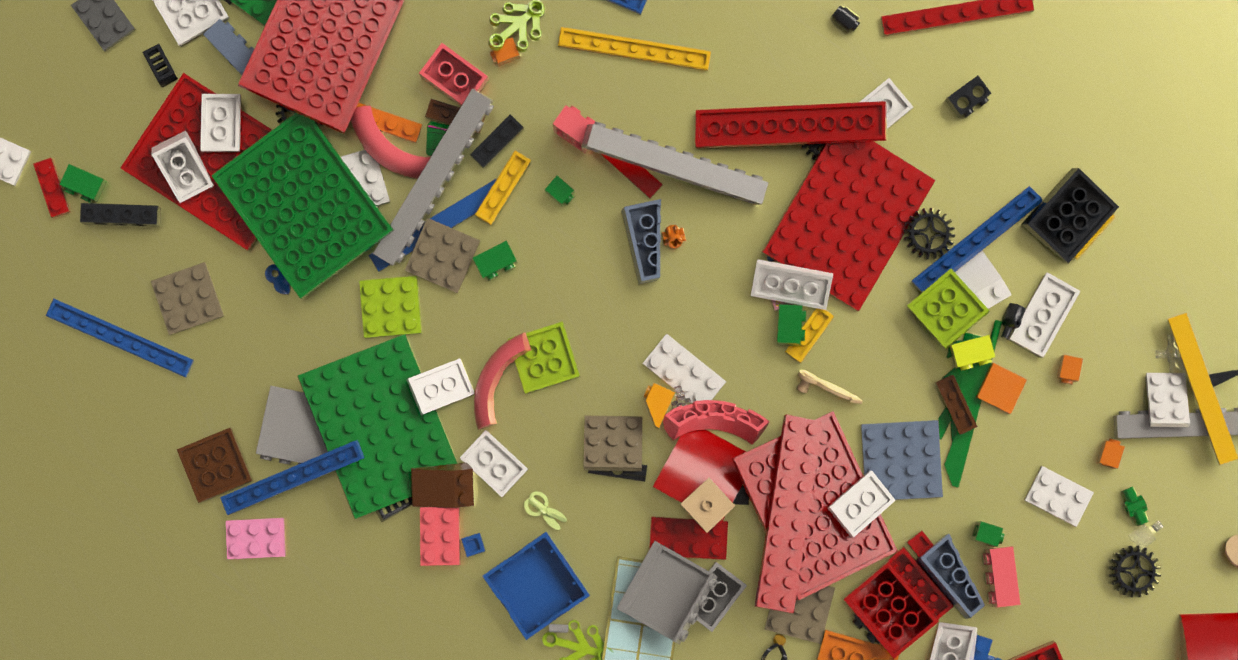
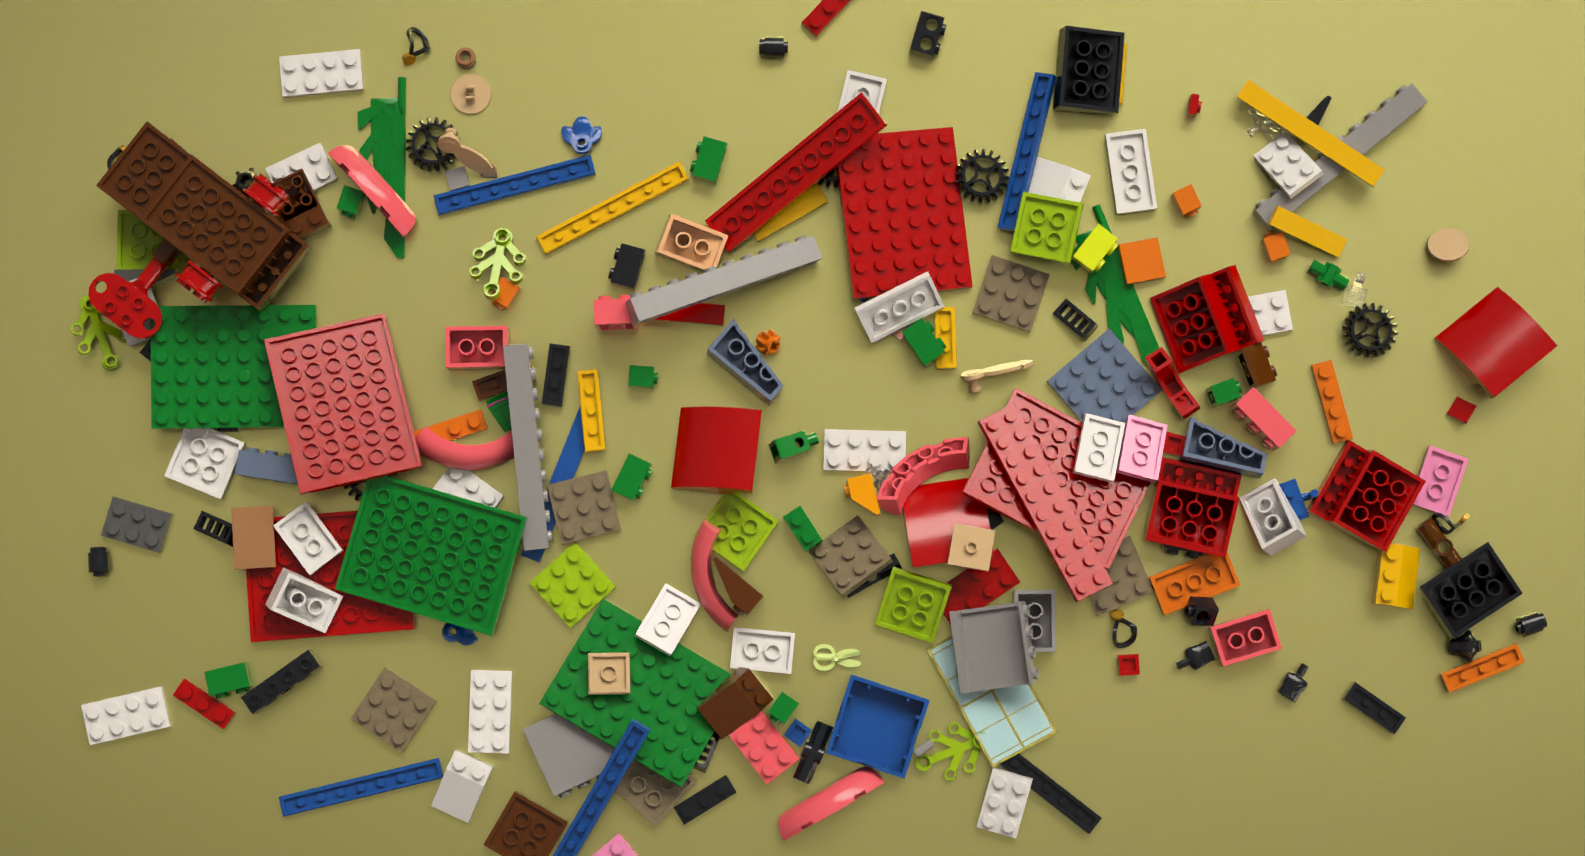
camera: 35 degrees left, 0 degrees up
reddish brown plate [935,375,978,435] -> none
black piece [1001,303,1026,340] -> none
none -> black brick [88,547,110,577]
none -> medium nougat tile [231,506,276,570]
none -> white slope [431,750,494,823]
none -> white plate [468,670,513,753]
none -> tan plate [588,652,630,695]
none -> black brick [608,243,646,291]
none -> dark tan plate [615,760,696,827]
none -> light nougat slope [654,214,728,270]
none -> red slope [671,406,762,495]
none -> black plate [673,775,736,825]
none -> green brick [690,136,727,184]
none -> reddish brown slope [713,556,763,616]
none -> yellow tile [753,184,828,242]
none -> green torso [768,431,819,464]
none -> green brick [768,692,799,725]
none -> coral brick [778,767,885,841]
none -> green brick [783,506,822,552]
none -> black piece [793,720,834,784]
none -> lime plate [875,567,952,643]
none -> dark tan plate [973,255,1050,332]
none -> black slope [1053,299,1098,341]
none -> bright pink plate [1117,415,1168,483]
none -> red arch [1145,347,1201,420]
none -> red slope [1150,265,1265,373]
none -> red plate [1186,94,1202,118]
none -> reddish brown slope [1236,342,1277,389]
none -> yellow tile [1268,205,1348,258]
none -> orange plate [1311,360,1353,444]

